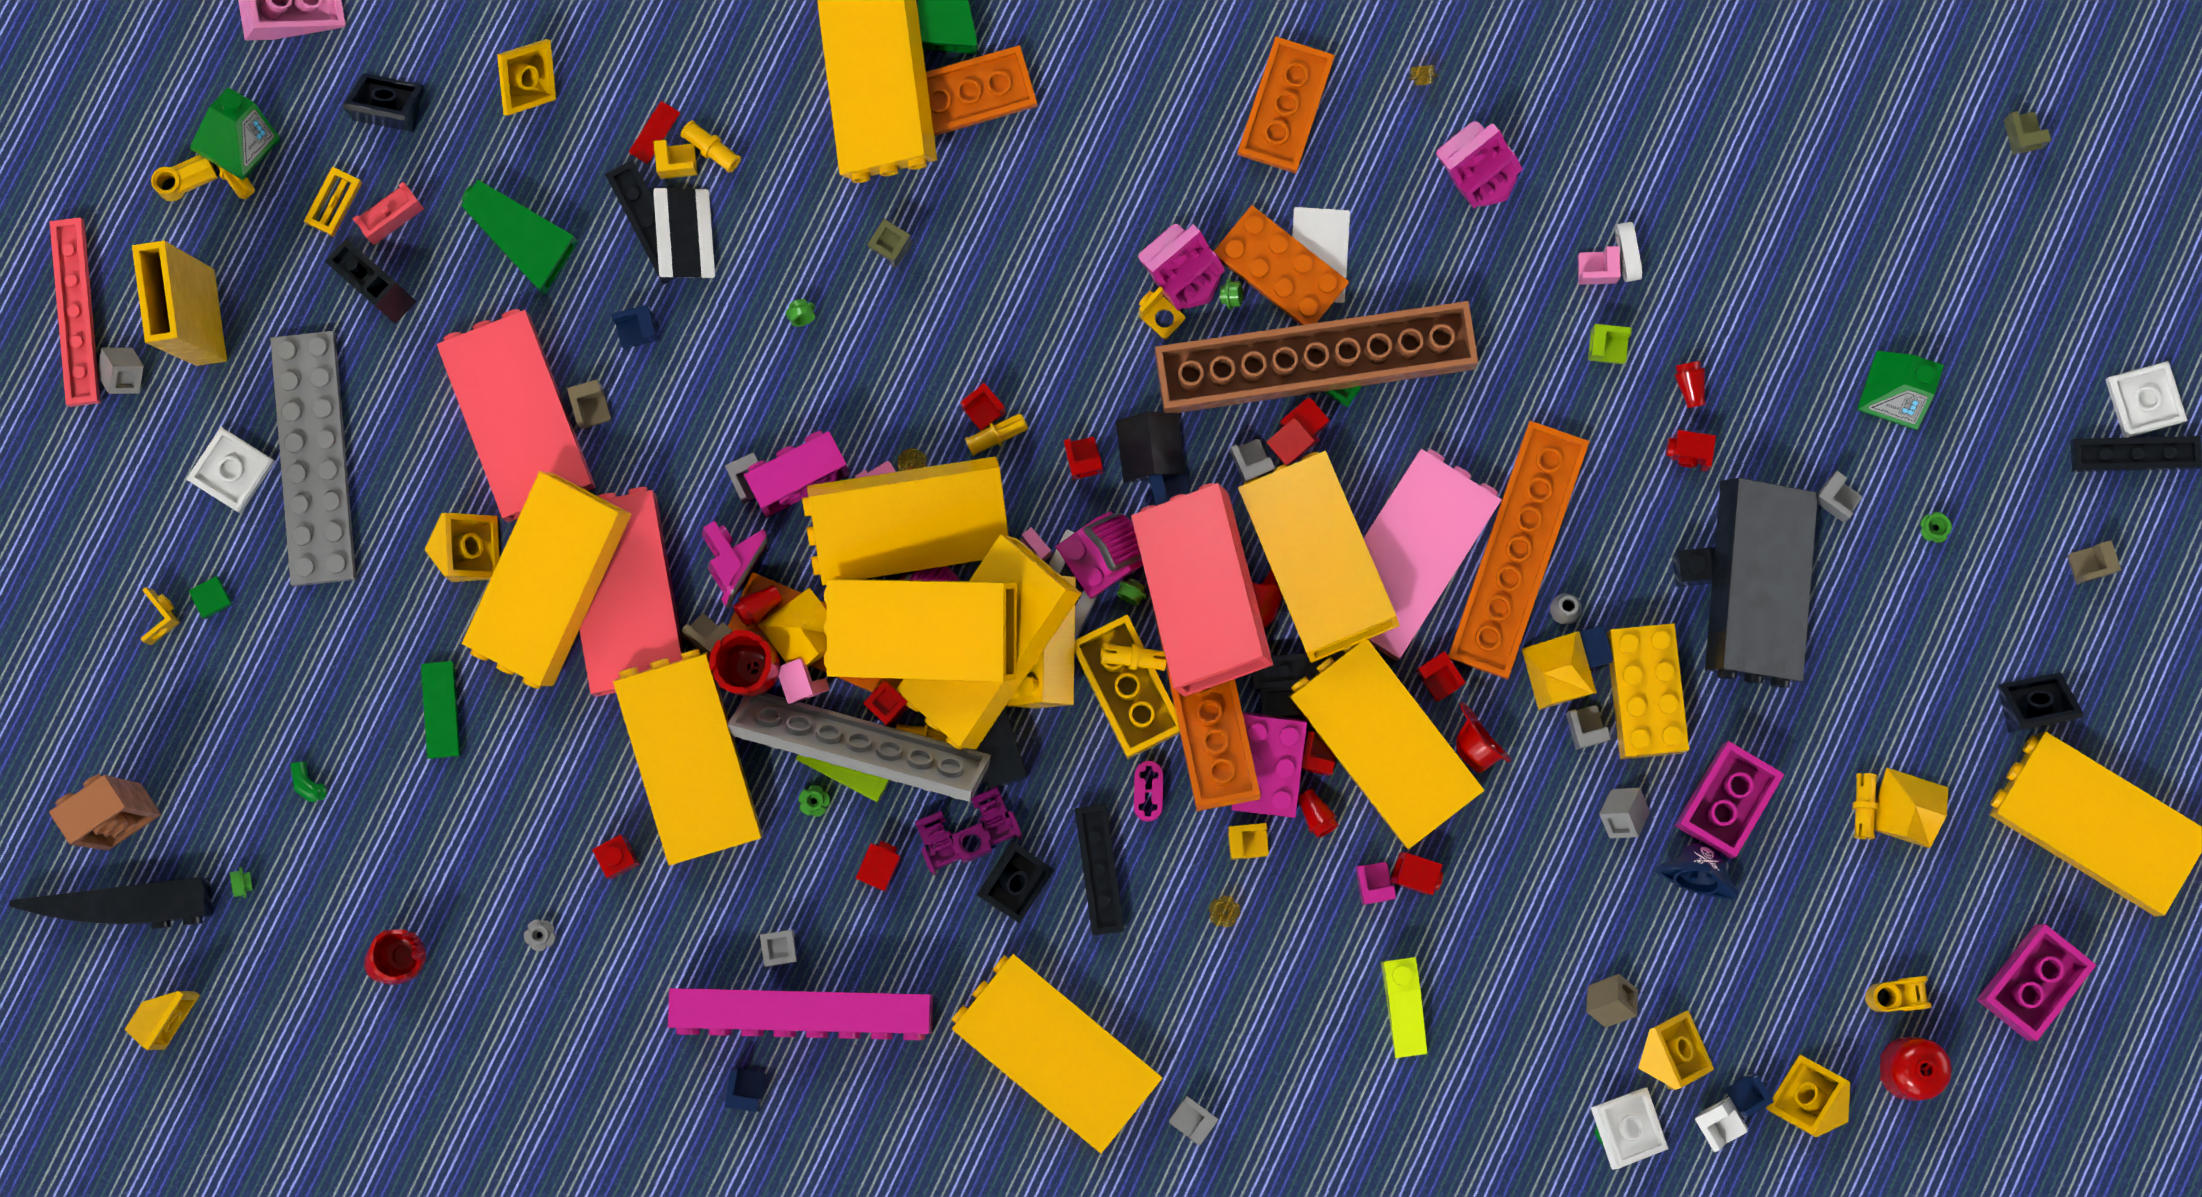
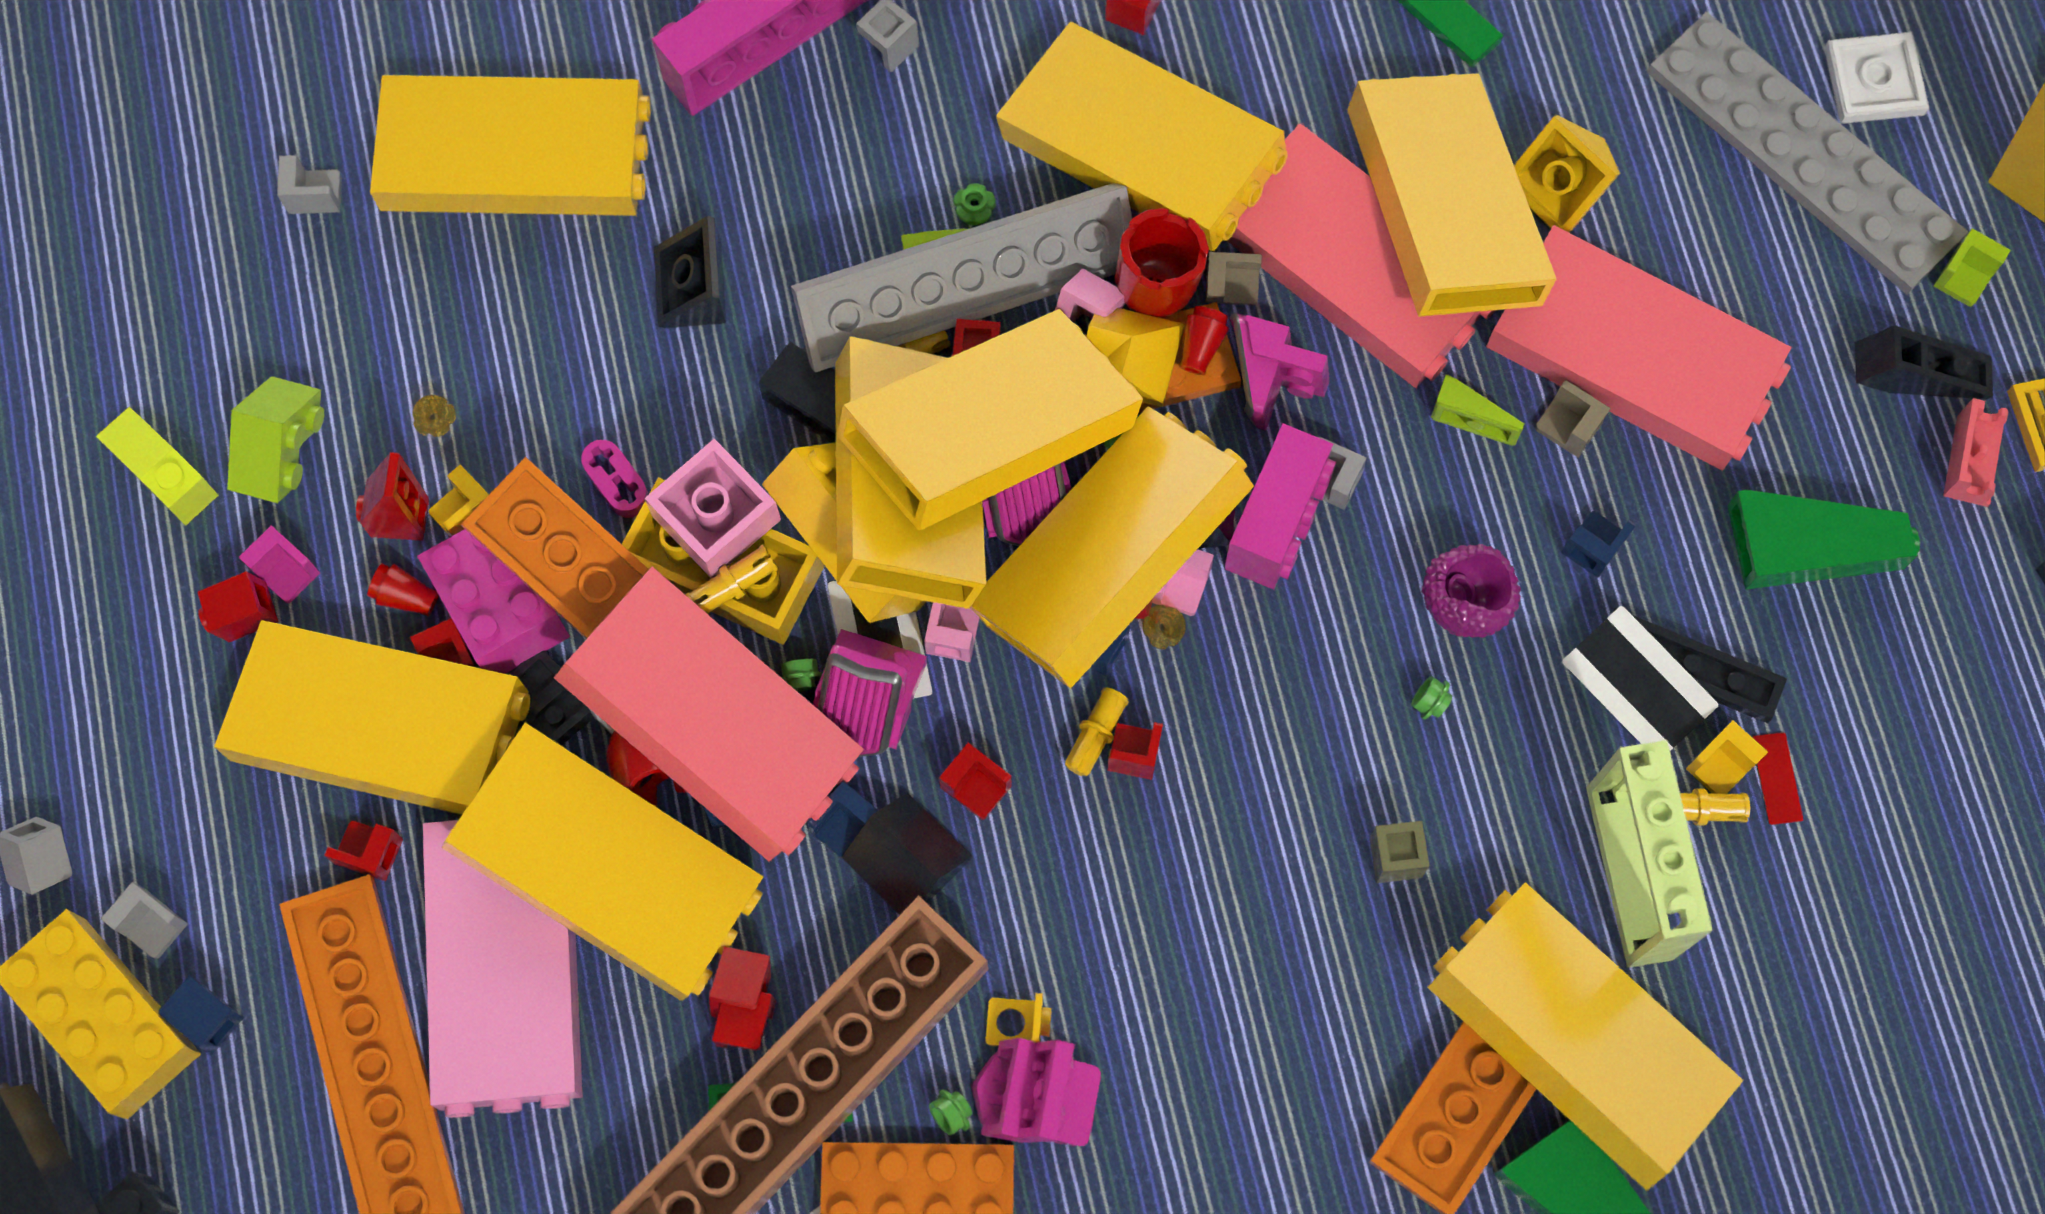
camera: 140 degrees right, 10 degrees down
yellow slope [497,39,556,116] -> none
red brick [855,840,902,892] -> none
magenta piece [915,787,1022,875] -> none
black plate [1075,804,1124,936] -> none
light grey panel [1230,439,1275,482] -> none
red piece [1456,701,1511,773] -> none
yellow slope [1522,631,1597,710] -> none
light grey cone [1550,593,1582,625] -> none
none -> lime brick [227,376,325,503]
none -> red slope [356,452,429,541]
none -> bright pink brick [644,439,781,579]
none -> magenta hair [1421,544,1521,638]
none -> lime slope [1431,374,1524,446]
none -> yellowish green window [1586,740,1713,968]
none -> lime panel [1934,228,2011,307]

